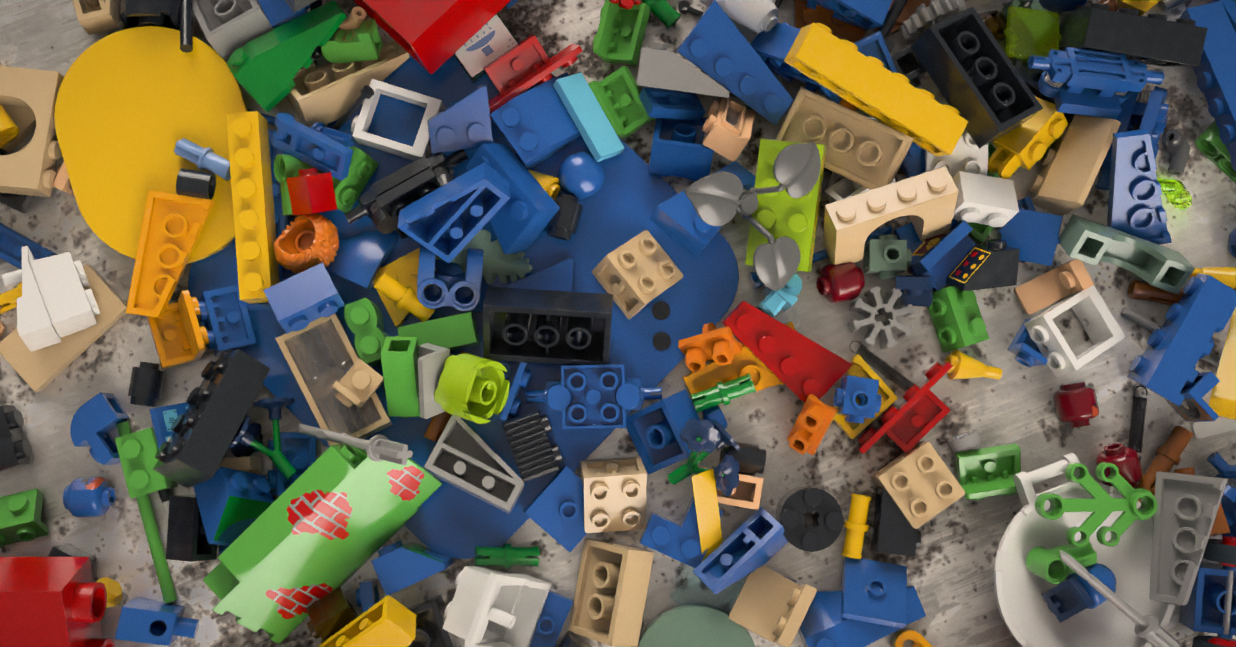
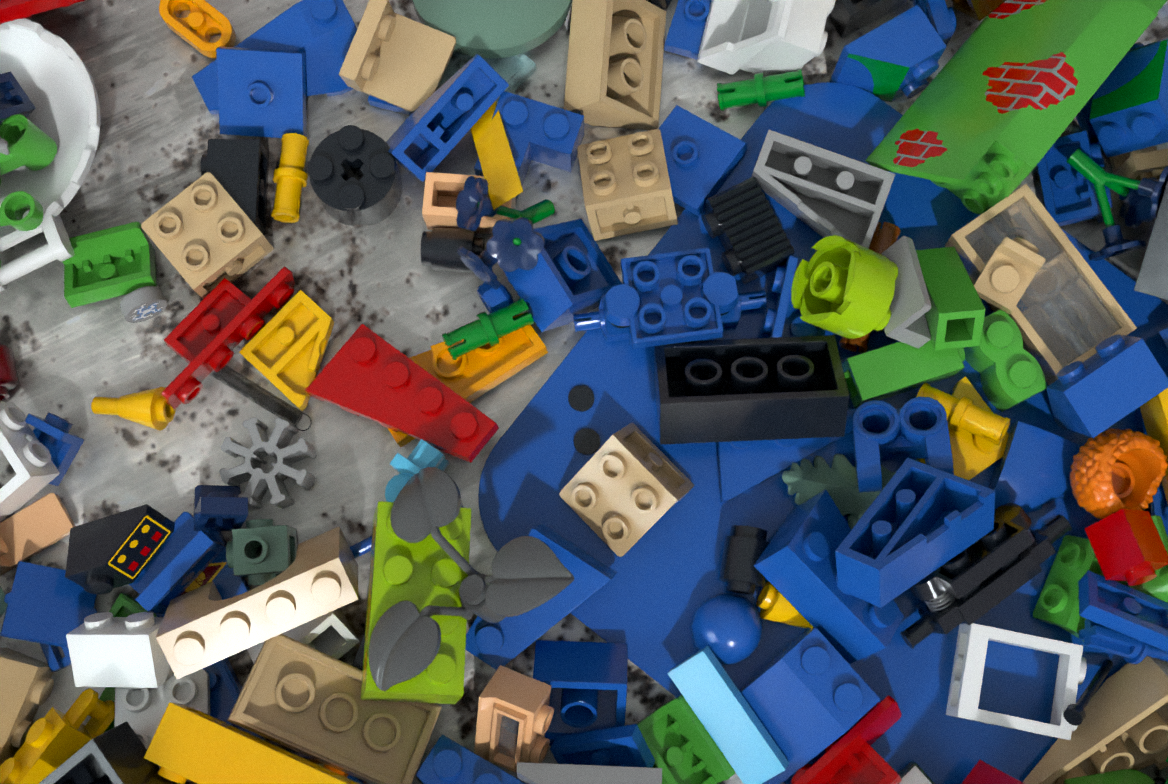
camera: 175 degrees right, 5 degrees down
light grey piece [299,424,413,465] -> none
blue wing [427,85,493,153] -> none
orange hips [678,322,742,373] -> none
orange hips [787,394,838,456] -> none
dark red head [816,262,865,303] -> none
blue brick [833,375,881,424] -> none
bright green bracket [927,286,989,353] -> none

